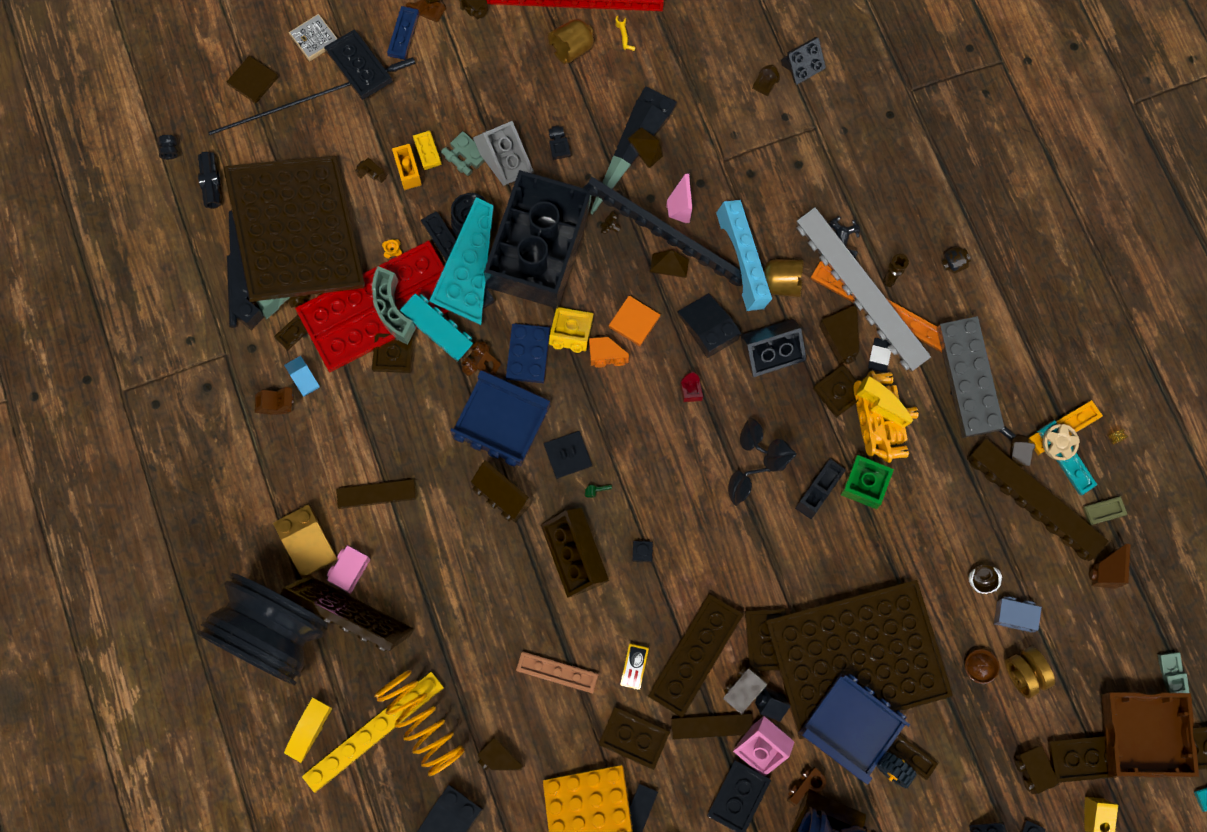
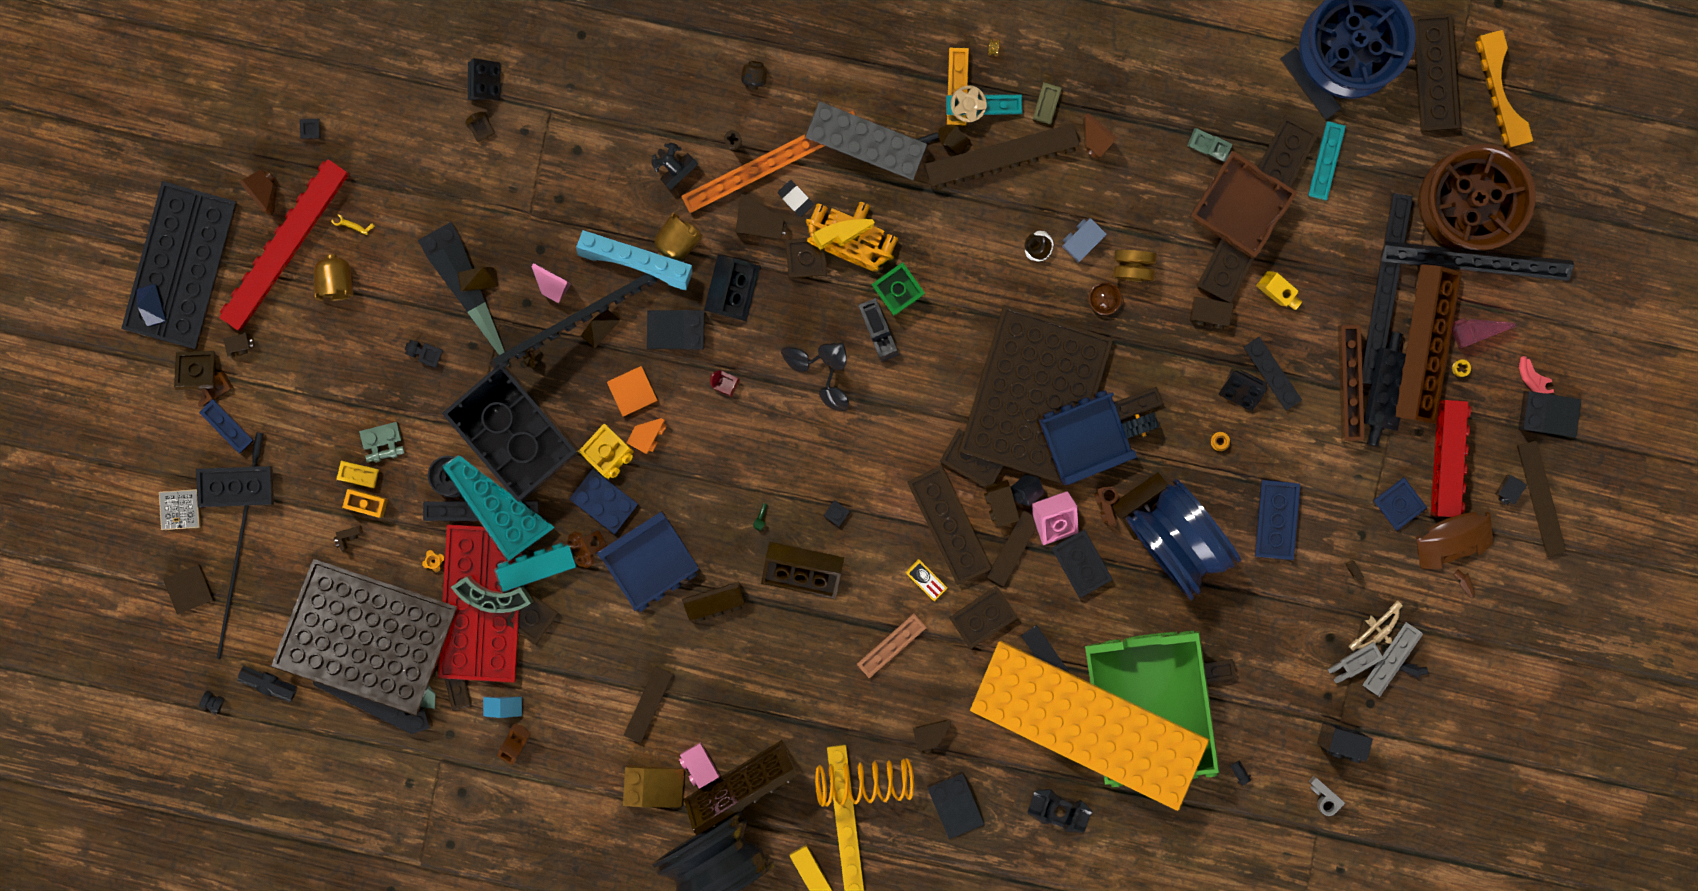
camera: 55 degrees left, 15 degrees up
black bar [227,255,237,328] -> none
light grey slope [473,121,534,186] -> none
black piece [543,431,593,479] -> none
light grey brick [796,208,931,372] -> none

